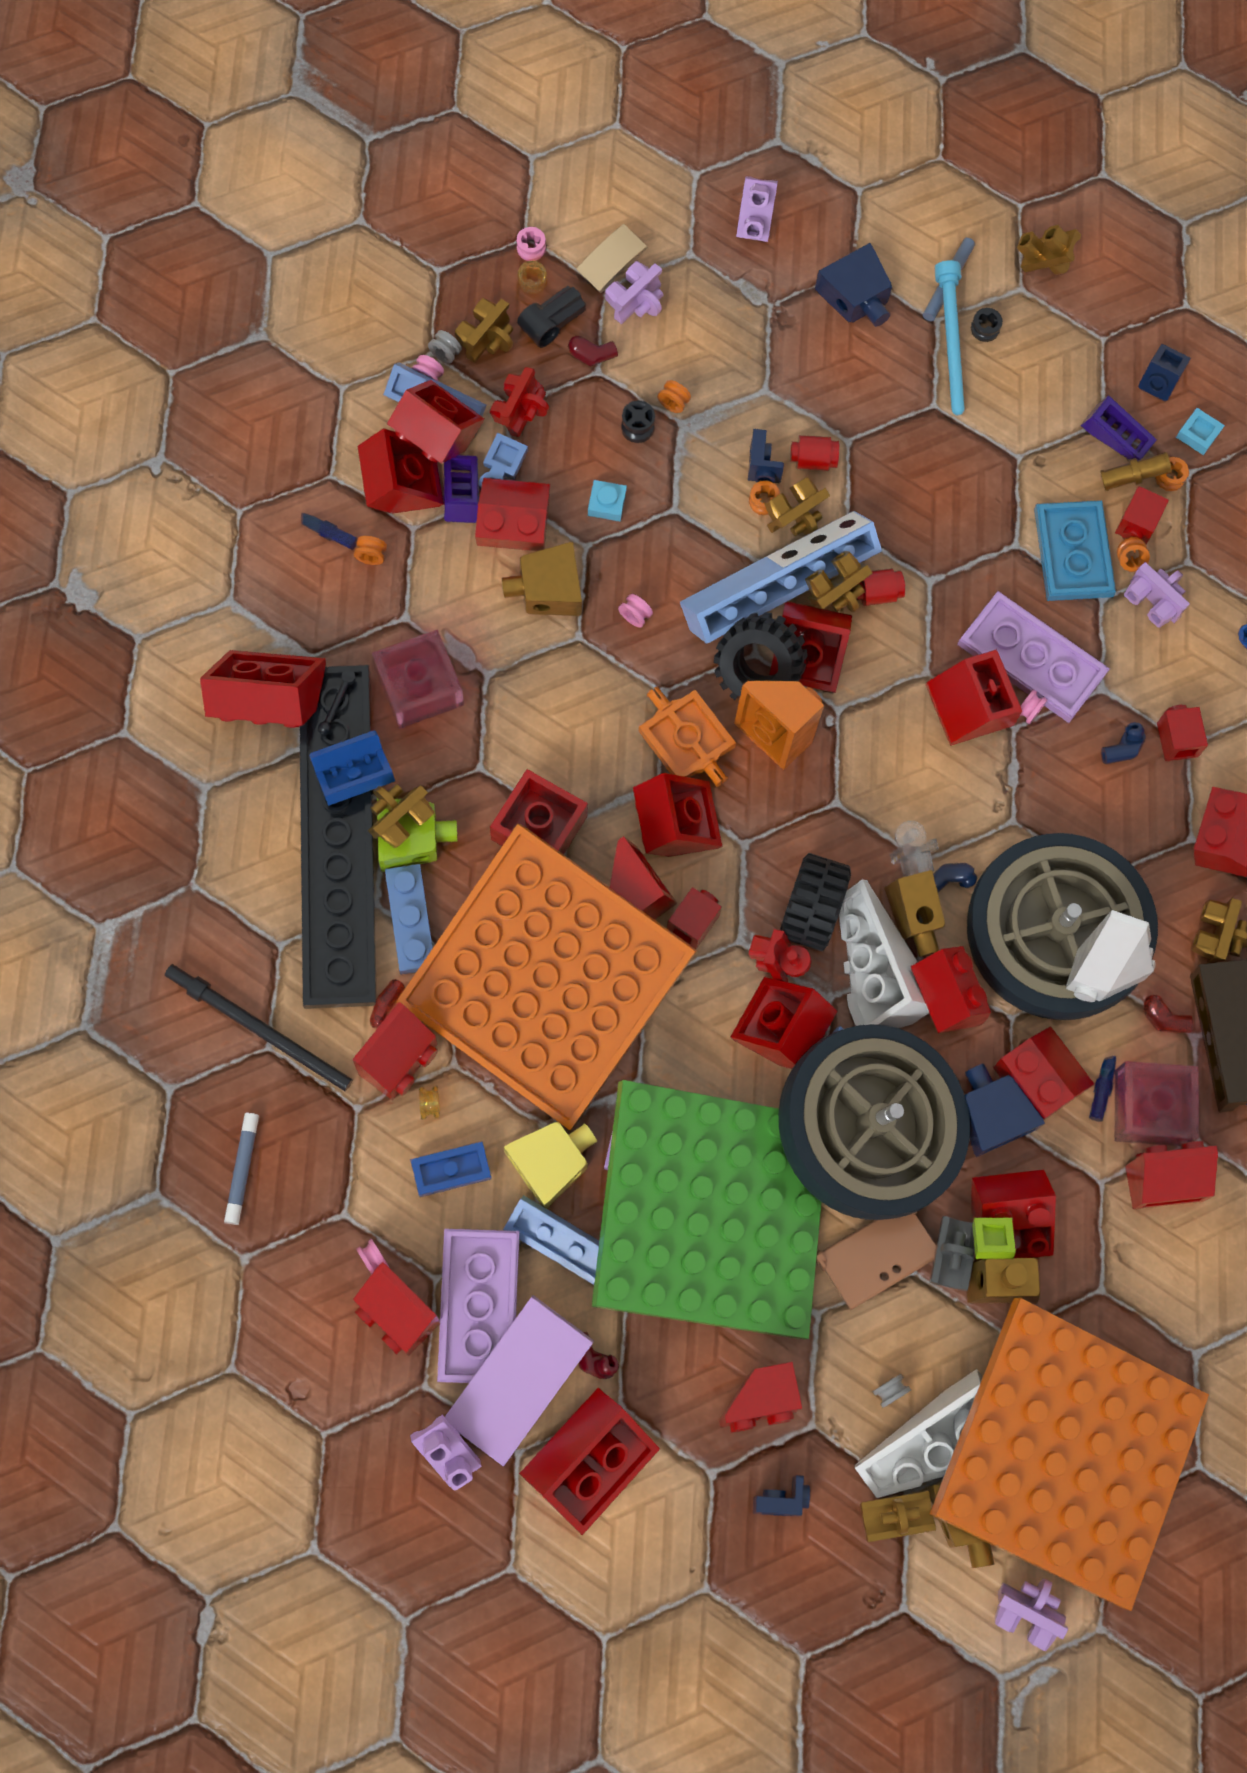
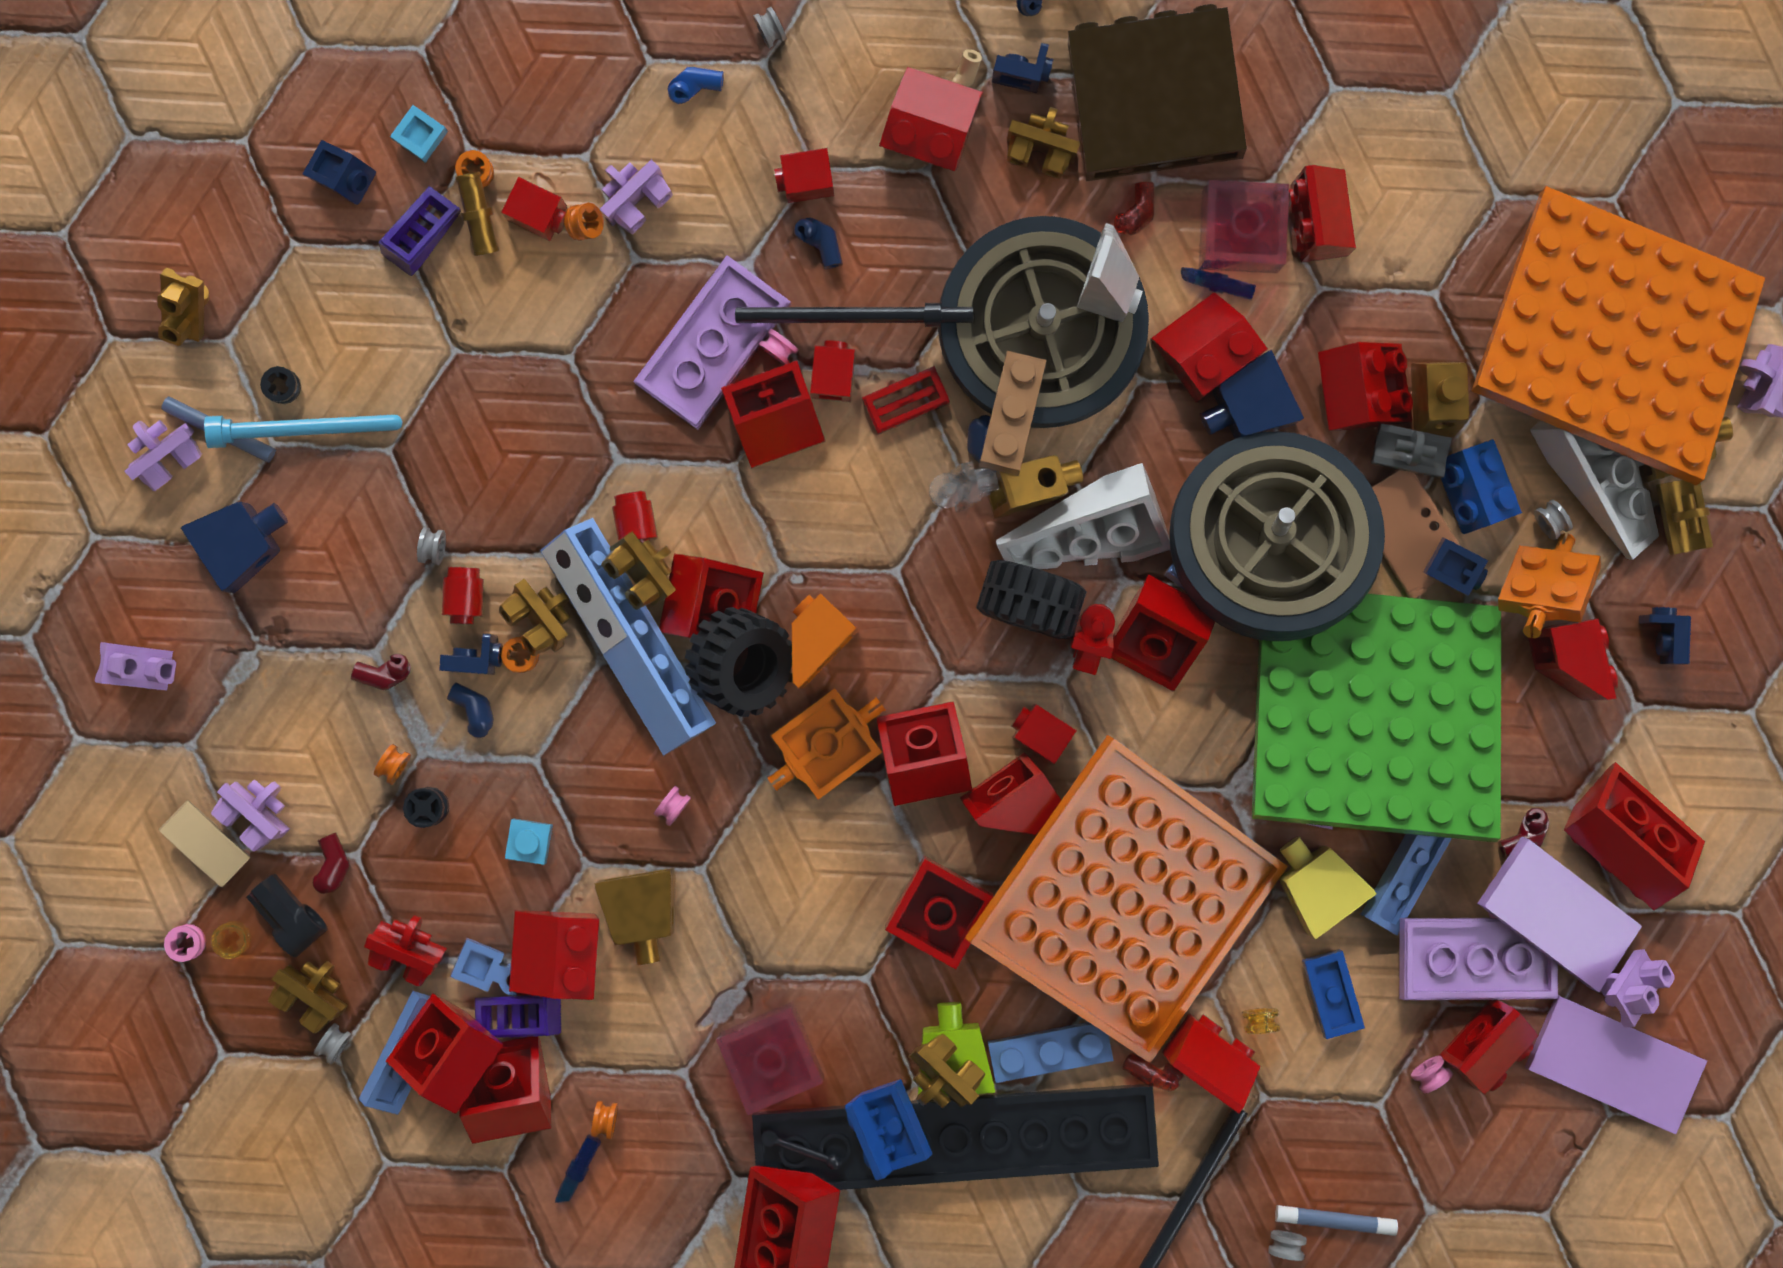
camera: 85 degrees left, 15 degrees up
bright pink bush [412,355,444,381] -> none
red slope [910,946,991,1033] -> none
lime tile [972,1218,1016,1259] -> none
dark azure tile [1034,500,1116,601] -> none
none -> lavender hips [124,420,202,491]
none -> dark red arm [351,654,411,690]
none -> light grey bush [417,527,446,565]
none -> dark blue arm [447,682,494,738]
none -> black bar [735,303,975,327]
none -> red brick [810,340,855,402]
none -> red tile [862,366,950,435]
none -> medium nougat plate [979,351,1046,476]
none -> light grey bush [1268,1230,1307,1261]
none -> dark blue bracket [1423,537,1488,596]
none -> blue bracket [1441,439,1522,534]
none -> orange plate [1498,533,1601,638]
none -> lavender tile [1525,995,1707,1134]

